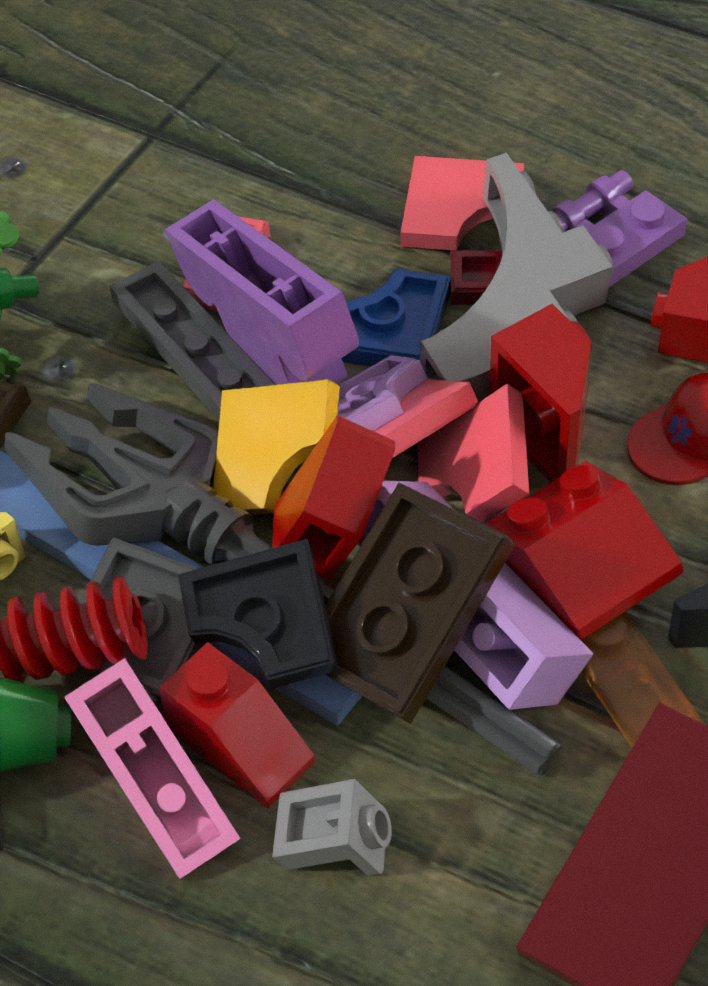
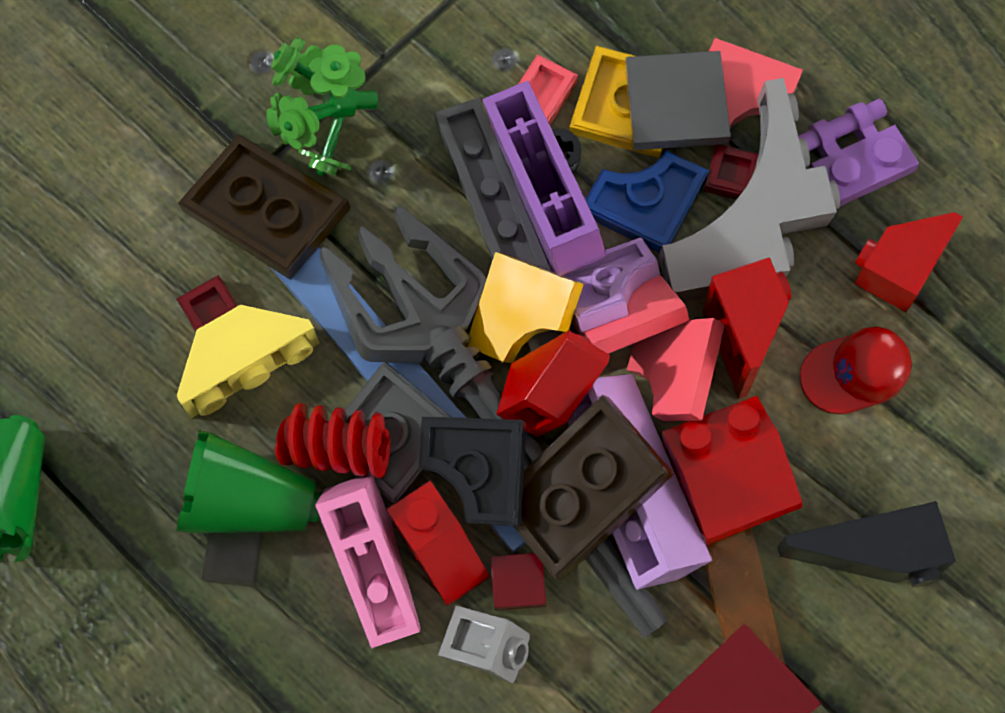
camera: 15 degrees right, 20 degrees up
none -> dark red tile [491,553,546,611]
none -> yellow tile [569,46,663,158]
none -> dark grey tile [625,51,731,150]

